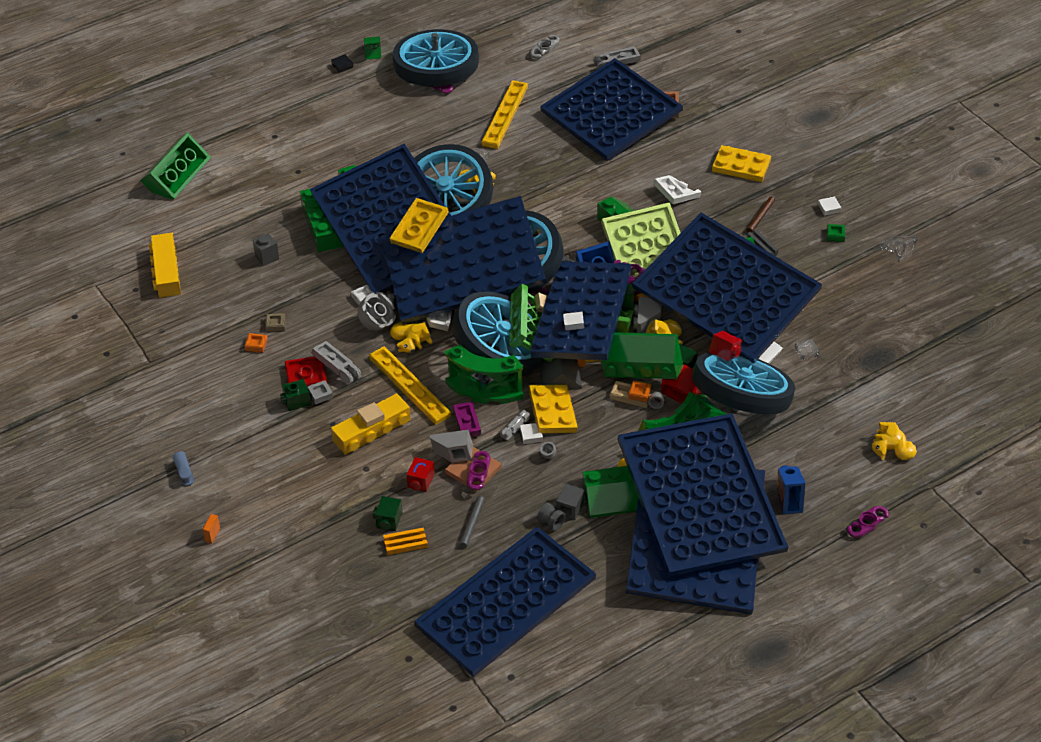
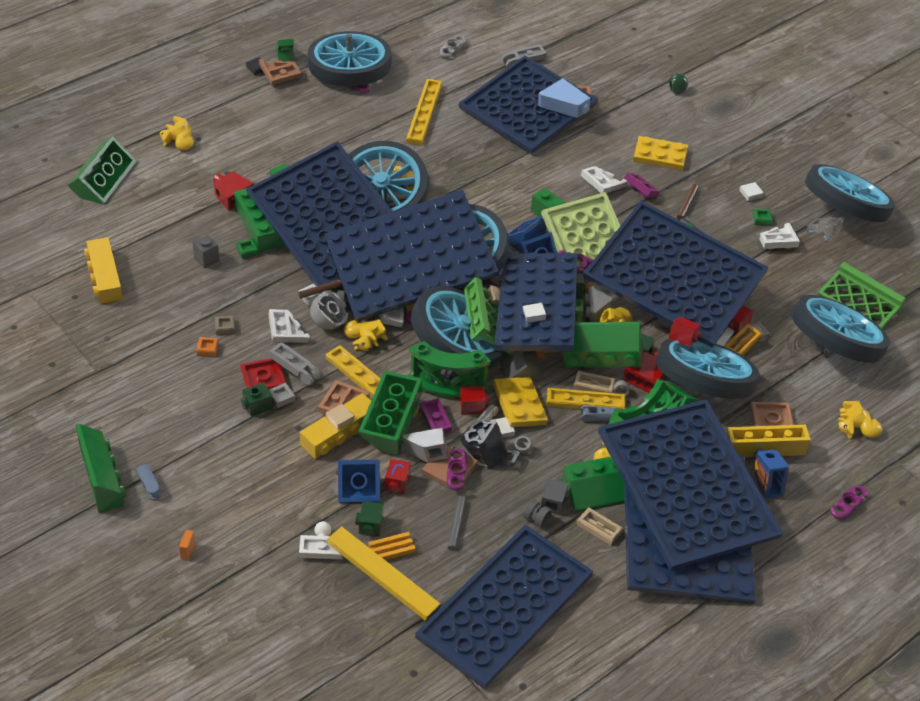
camera: 10 degrees left, 0 degrees up
yellow plate [389,198,449,253] -> none
orange tile [628,381,652,402] -> none
none -> green slope [75,424,126,513]
none -> yellow animal [160,116,195,150]
none -> red torso [213,172,254,211]
none -> green tile [236,239,259,259]
none -> nougat wing [259,59,301,86]
none -> white wing [268,309,310,343]
none -> reddish brown bar [298,279,343,299]
none -> white plate [299,521,342,559]
none -> nougat wing [318,380,370,415]
none -> yellow tile [327,526,440,621]
none -> blue slope [338,459,380,502]
none -> green slope [358,370,423,455]
none -> red brick [460,386,489,415]
none -> black piece [461,419,520,468]
none -> blue slope [508,216,546,251]
none -> light blue slope [538,78,590,118]
none -> yellow tile [546,388,625,410]
none -> tan tile [576,507,623,546]
none -> sand blue bar [581,405,617,422]
none -> magenta plate [624,172,660,198]
none -> dark green piece [669,73,688,94]
none -> light orange tile [724,324,762,356]
none -> yellow brick [726,425,810,458]
none -> red brick [728,305,753,335]
none -> nougat tile [750,402,794,426]
none -> white wing [759,223,800,249]
none -> wheel [792,295,890,363]
none -> wheel [805,164,895,222]
none -> bright green fence [817,262,906,329]

